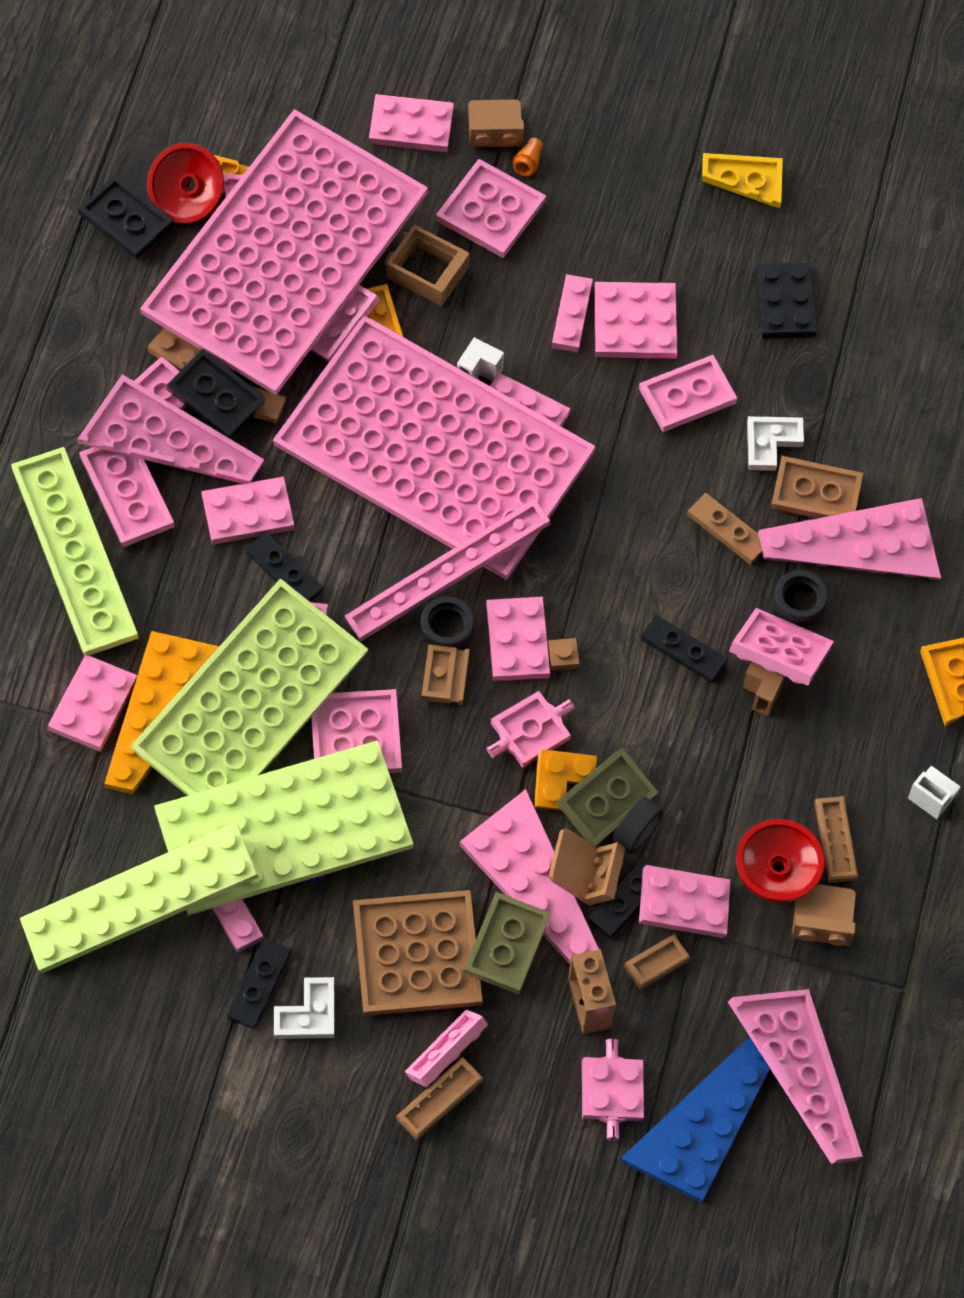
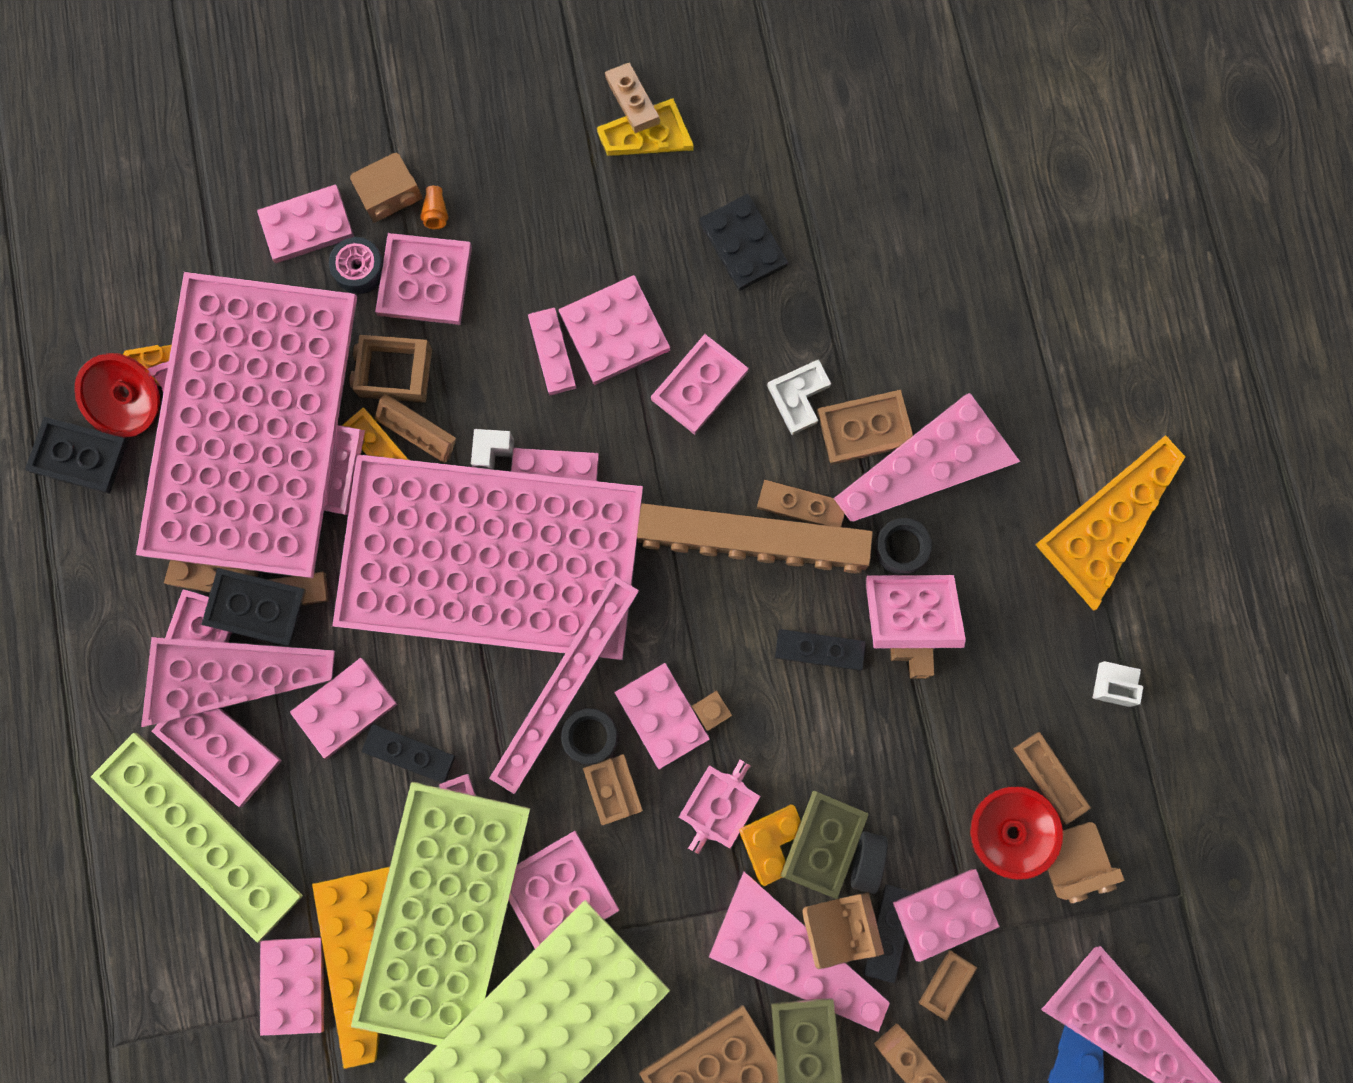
camera: 20 degrees left, 15 degrees up
none -> wheel [329,237,384,294]
none -> medium nougat plate [375,394,456,463]
none -> plate [604,63,660,133]
none -> medium nougat brick [637,503,873,573]

